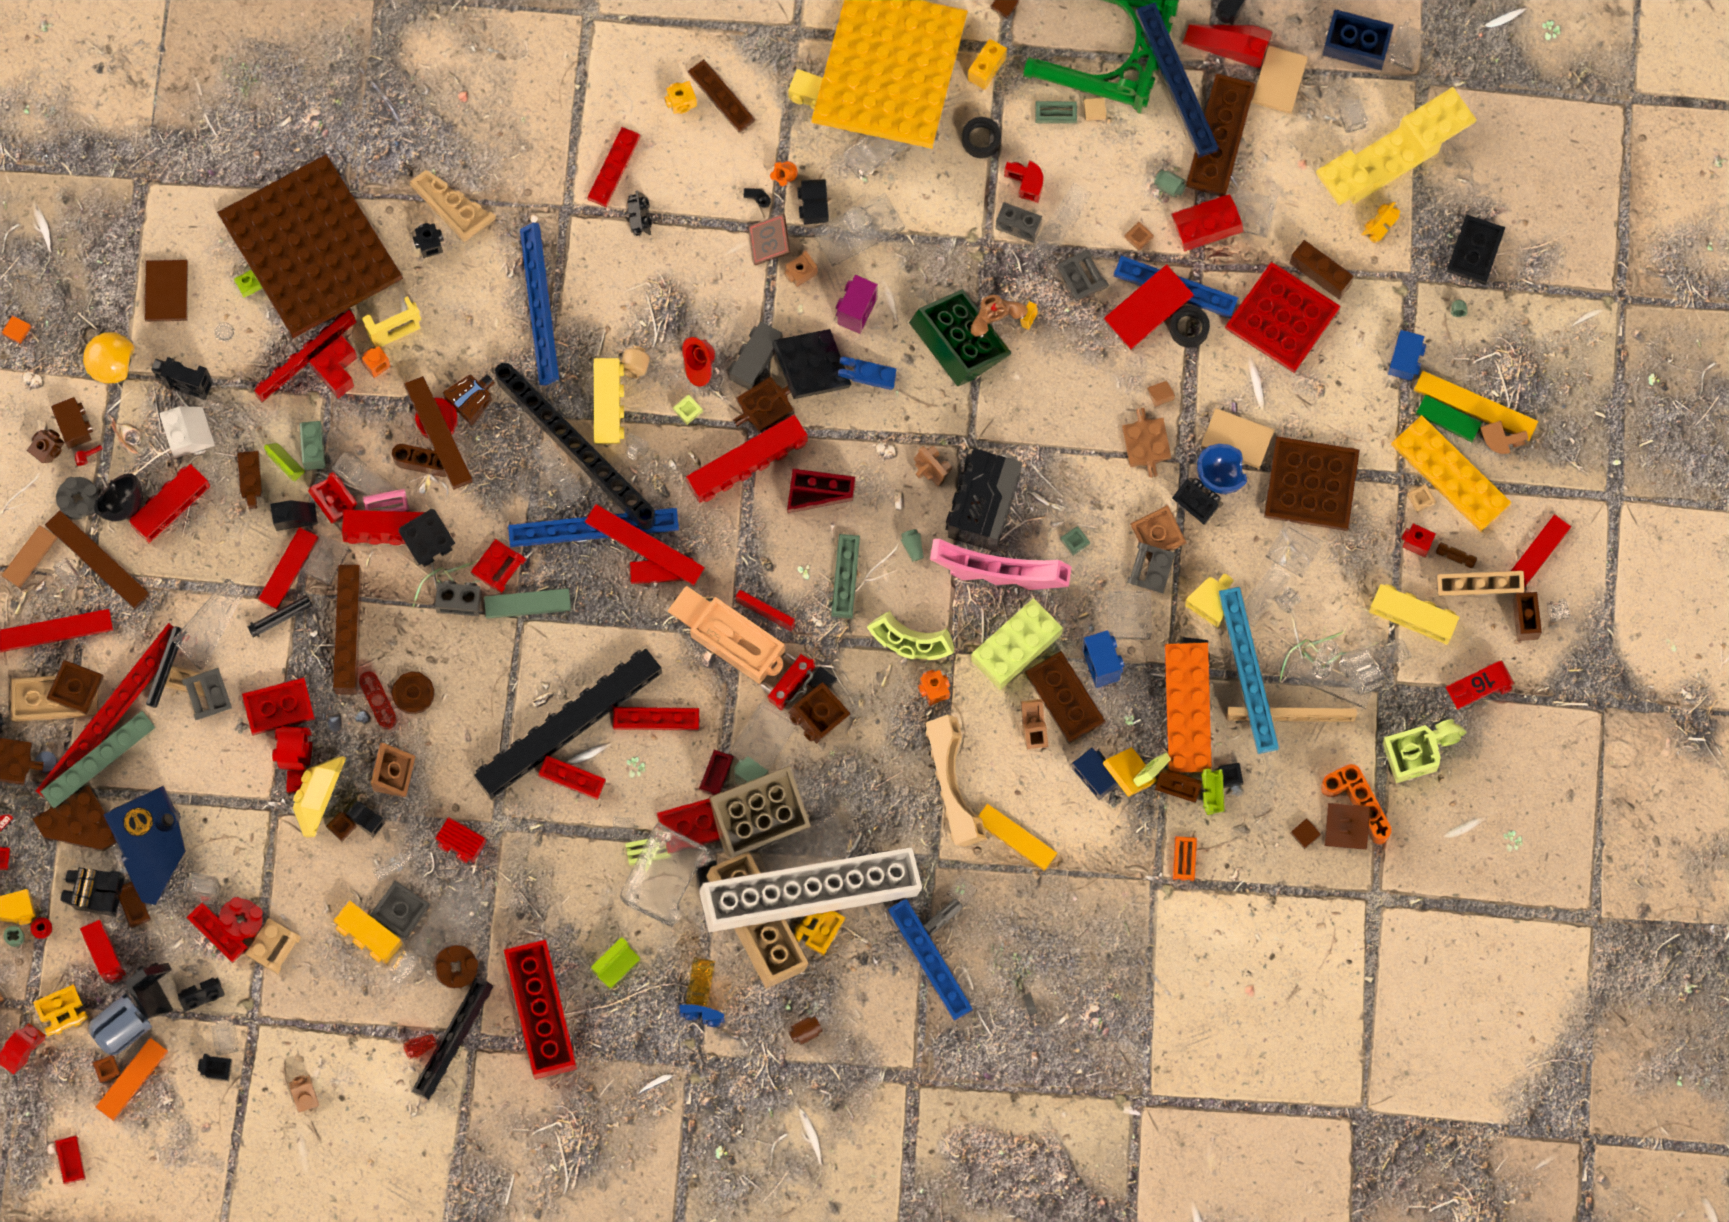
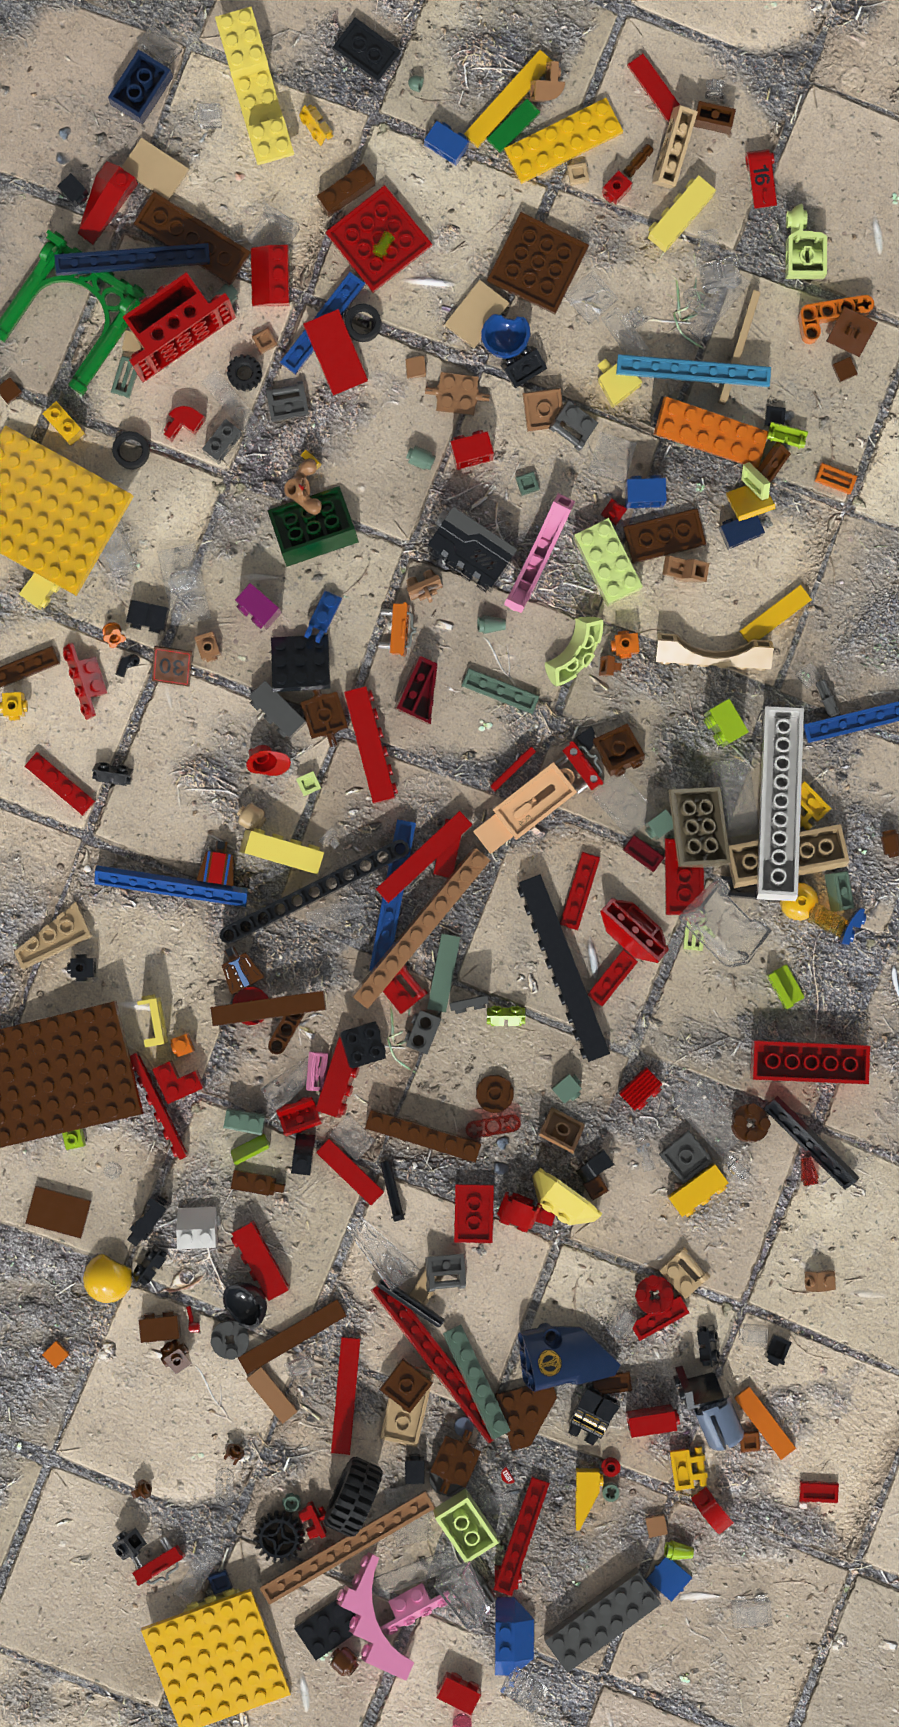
camera: 70 degrees left, 15 degrees up
none -> red bracket [63,643,107,720]
none -> red wedge [123,272,236,383]
none -> black hinge [132,1245,167,1286]
none -> torso [197,841,235,886]
none -> black tyre [227,354,262,392]
none -> medium nougat brick [351,848,491,1009]
none -> clear neon green pin [373,231,395,258]
none -> orange piece [378,602,417,657]
none -> sand green brick [406,445,436,470]
none -> dark grey plate [449,995,489,1014]
none -> red brick [451,430,494,470]
none -> lime hinge [487,1006,526,1026]
none -> sand green brick [551,1073,582,1104]
none -> dark orange tile [599,656,622,677]
none -> red tile [600,499,627,526]
none -> red wedge [600,898,669,963]
none -> lime brick [703,699,749,748]
none -> yellow cylinder [780,883,819,921]
none -> sand green slope [825,871,854,912]

